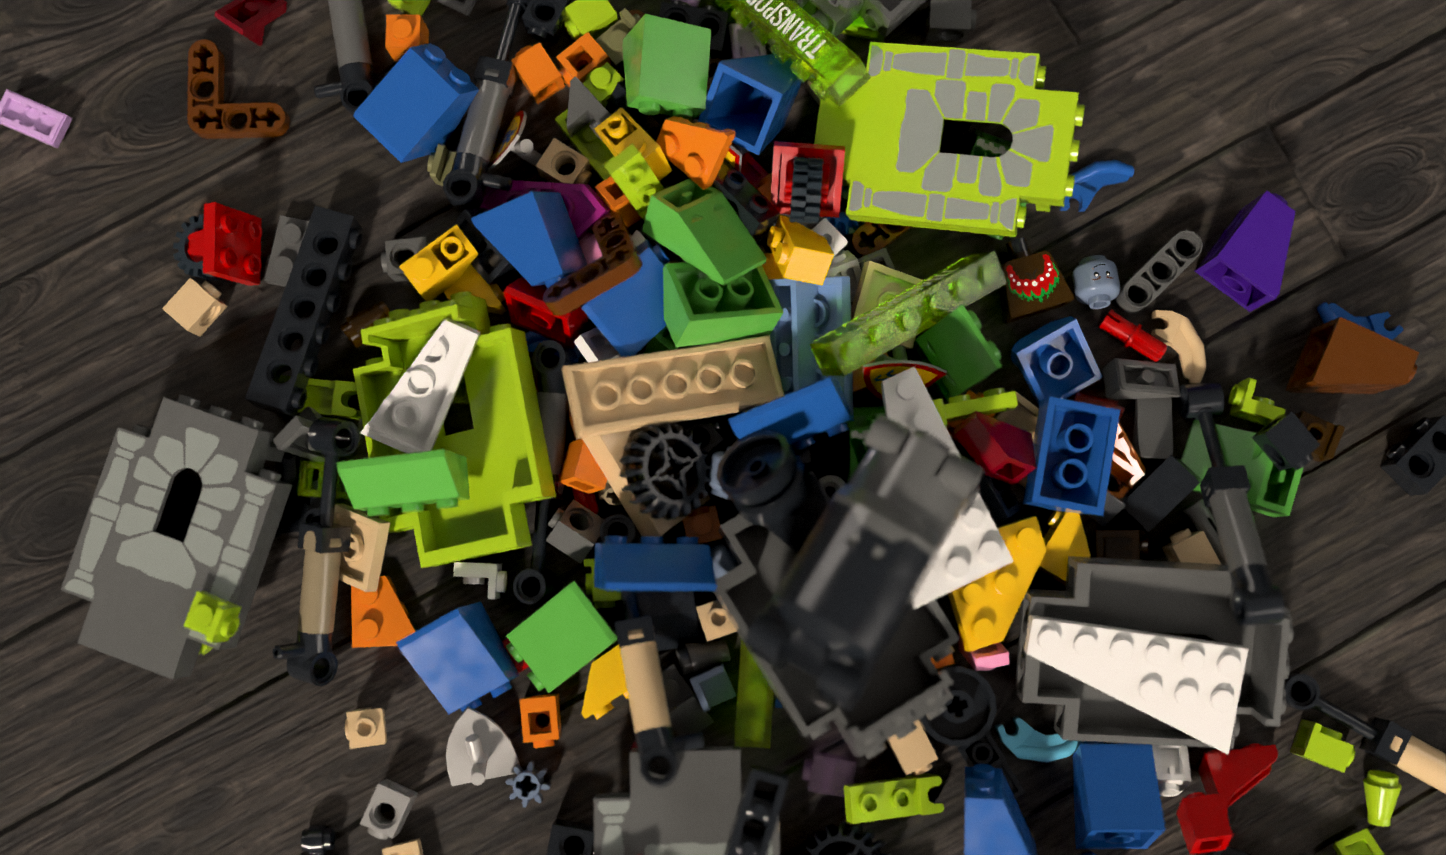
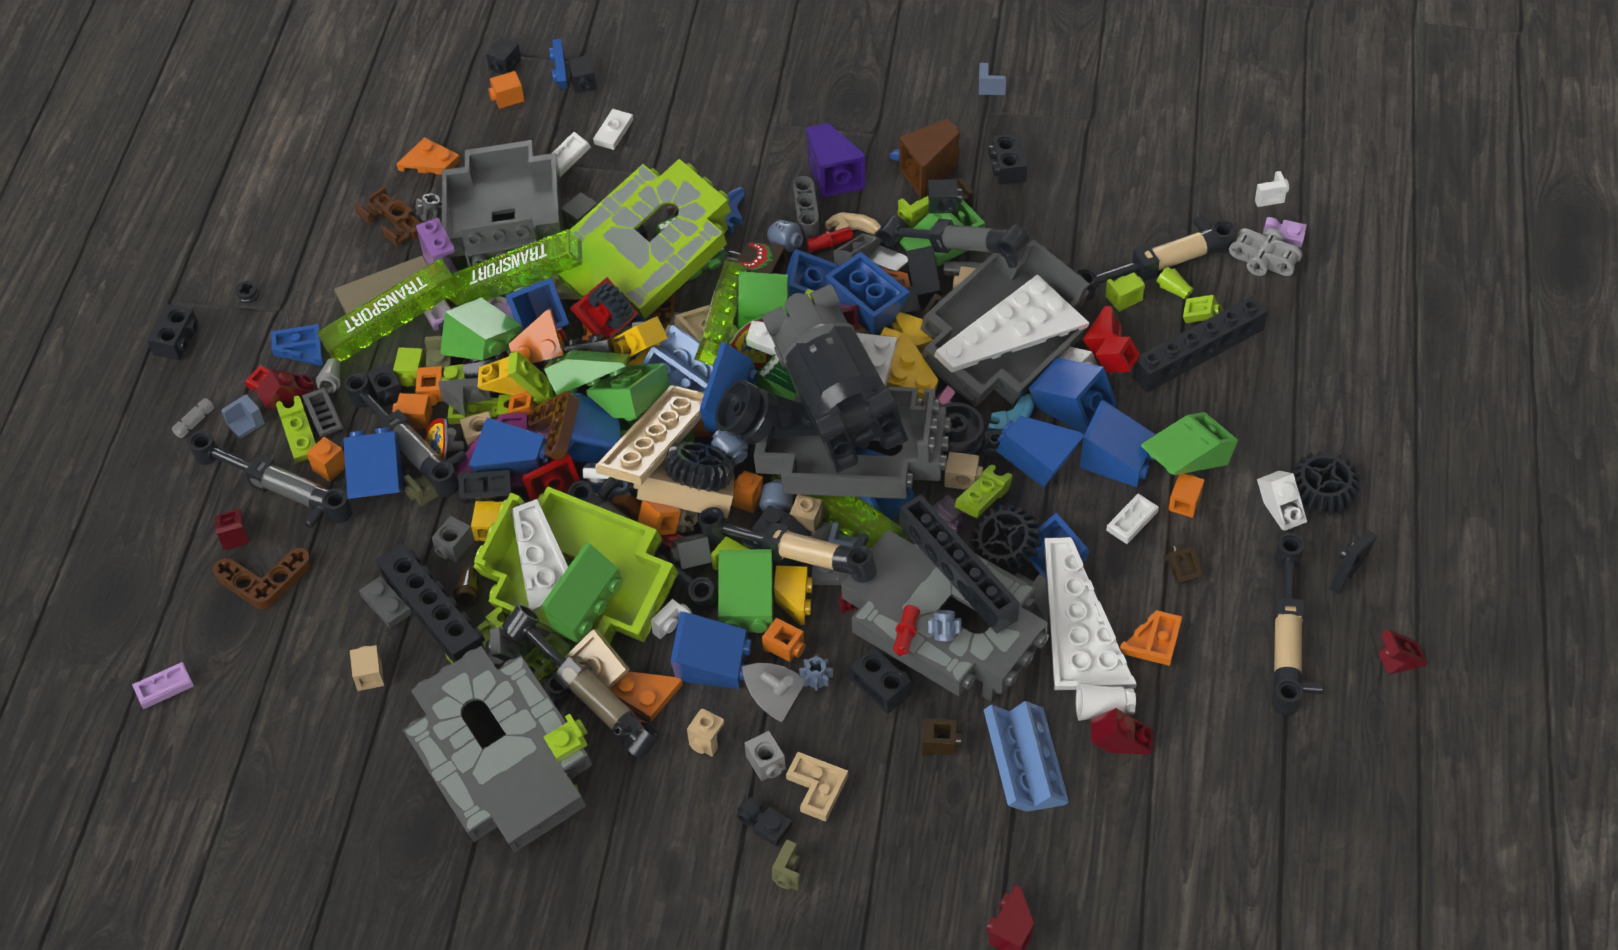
camera: 50 degrees left, 30 degrees down
red plate [173,202,262,286] -> none
yellow slope [399,224,479,301] -> none
blue slope [594,536,717,591] -> none

